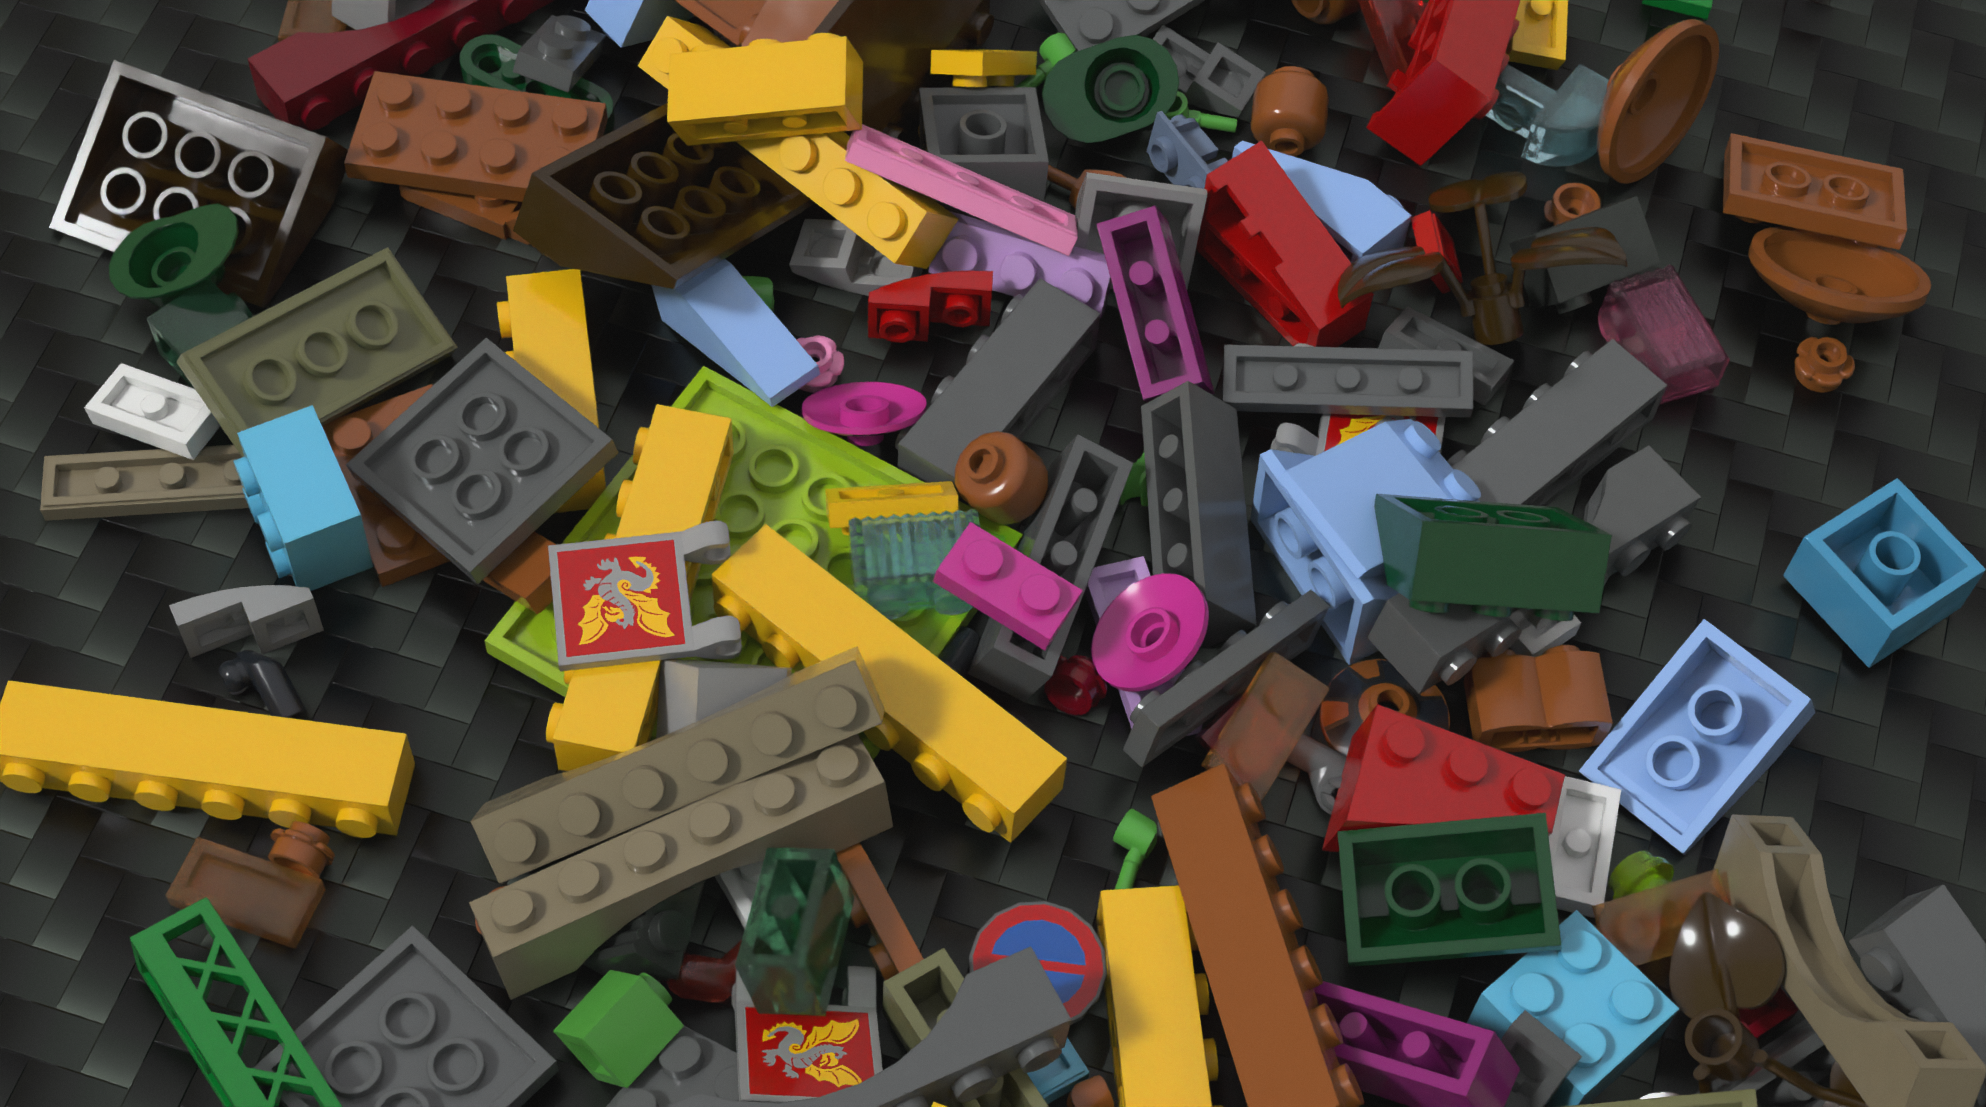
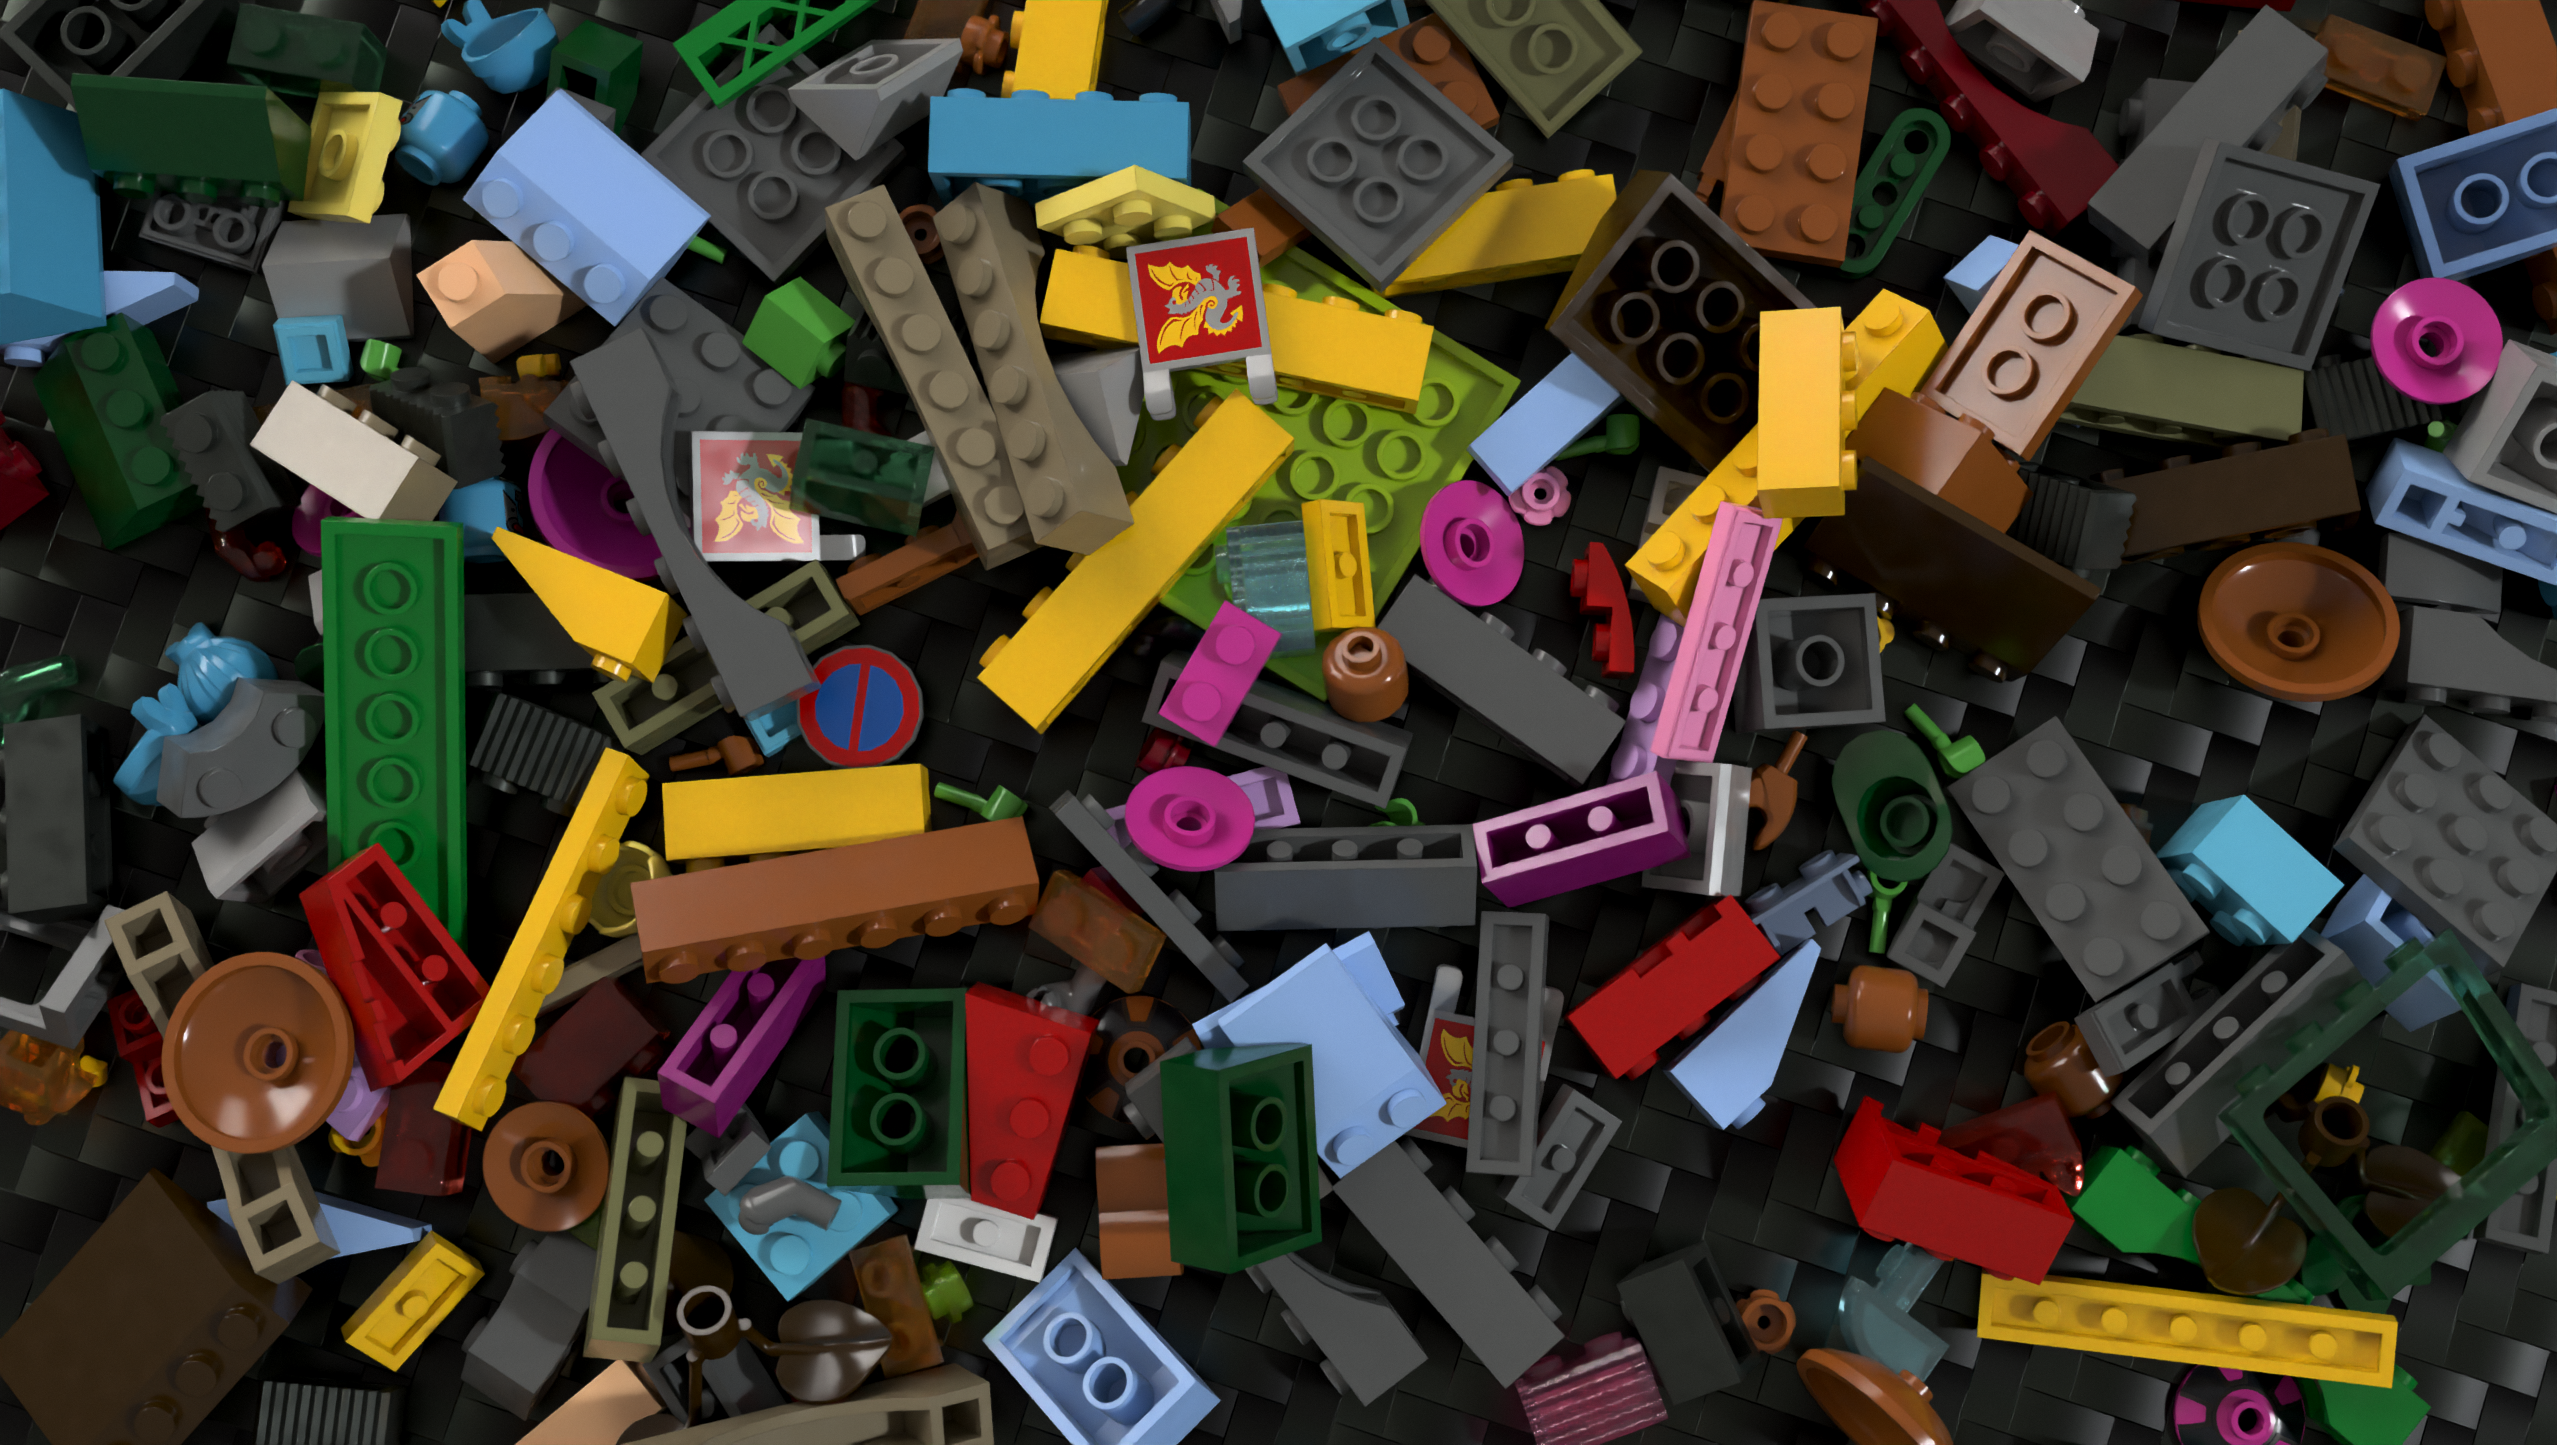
camera: 95 degrees right, 25 degrees up
dark grey plate [513,15,606,92] -> none
yellow plate [931,49,1037,87] -> none
dark brown plant [1338,171,1627,345] -> none
red tile [1411,210,1463,294] -> none
none -> dark grey arm [738,1176,842,1235]
none -> light grey slope [788,38,963,161]
none -> dark azure slope [928,88,1191,208]
none -> light yellow plate [1035,165,1216,259]

